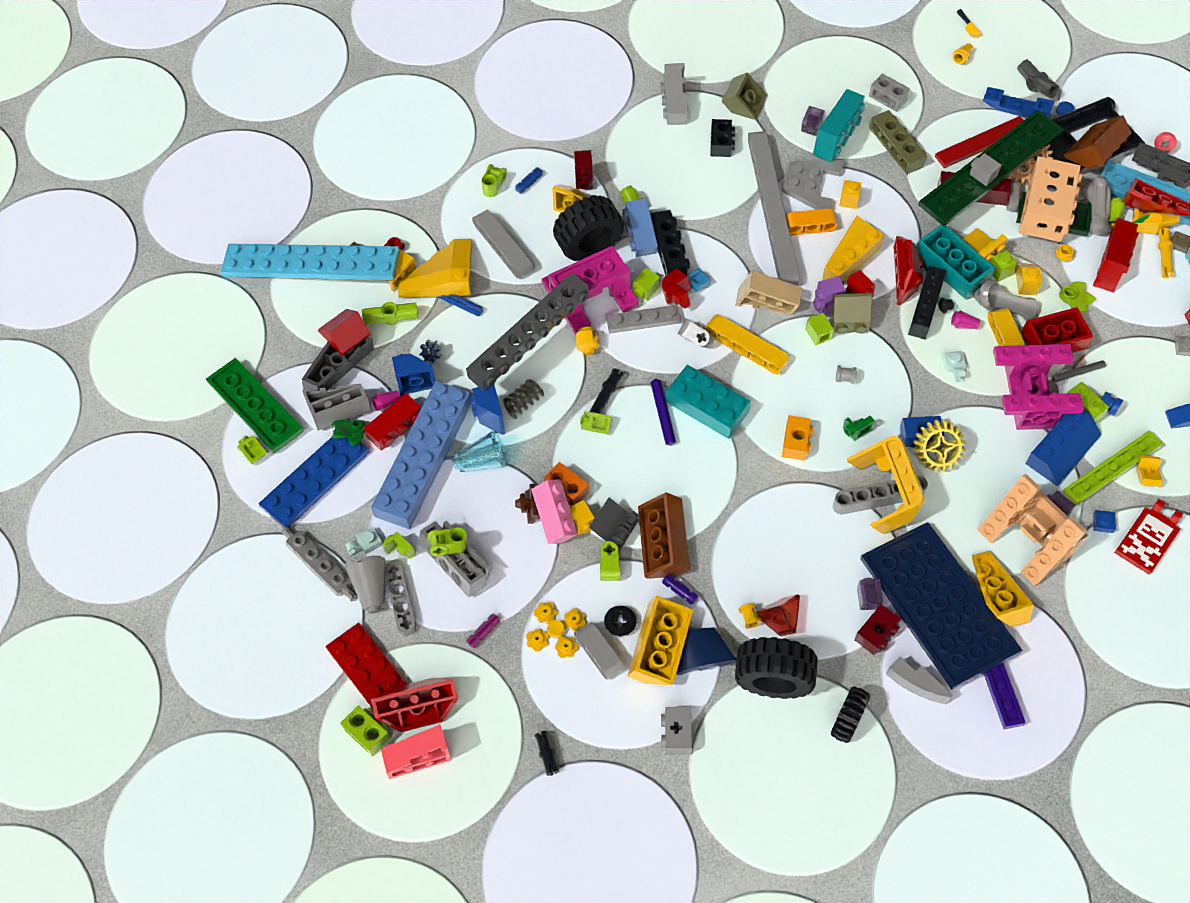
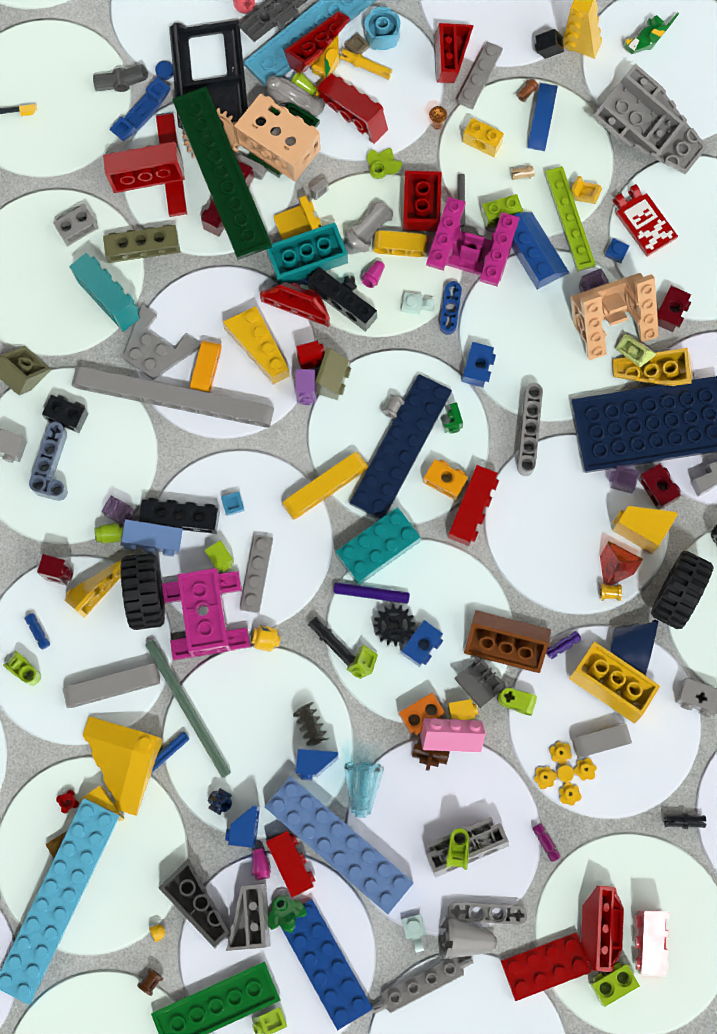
camera: 70 degrees left, 15 degrees up
red slope [318,309,371,356] -> none
lime piece [362,302,418,325] -> none
lime bracket [382,532,415,560] -> none
dark grey brick [466,273,589,391] -> none
black gear [604,605,637,637] -> none
red brick [661,269,691,309] -> none
piece [677,318,714,348] -> none
tan wedge [735,270,802,314] -> none
clear purple brick [801,106,825,136] -> none
lime brick [805,313,834,346] -> none
yellow brick [839,180,862,209] -> none
yellow windscreen [846,436,925,534] -> none
light yellow gear [913,420,967,472] -> none
yellow cone [952,43,974,64] -> none
light grey brick [970,153,1001,186] -> none
lime brick [990,250,1017,282] -> none
yellow slope [1015,263,1042,295] -> none
yellow plate [1055,244,1074,261] -> none
dark orange slope [1064,115,1132,168] -> none
blue wheel [1101,391,1123,416] -> none
none -> sand blue beam [29,422,68,501]
none -> clear purple brick [101,495,134,526]
none -> red brick [103,141,185,193]
none -> reddish brown bush [137,968,164,996]
none -> sand green axle [145,640,231,778]
none -> yellow hinge [149,924,165,943]
none -> light grey tile [310,178,329,200]
none -> dark blue plate [349,374,452,520]
none -> black gear [373,604,416,647]
none -> blue brick [401,620,444,668]
none -> clear orange cone [429,106,447,130]
none -> blue beam [440,281,462,335]
none -> red brick [448,465,500,546]
none -> yellow brick [462,118,504,158]
none -> tan pin [511,164,535,181]
none -> yellow slope [612,506,678,554]
none -> yellowish green slope [615,333,656,367]
none -> dark red brick [657,285,692,332]

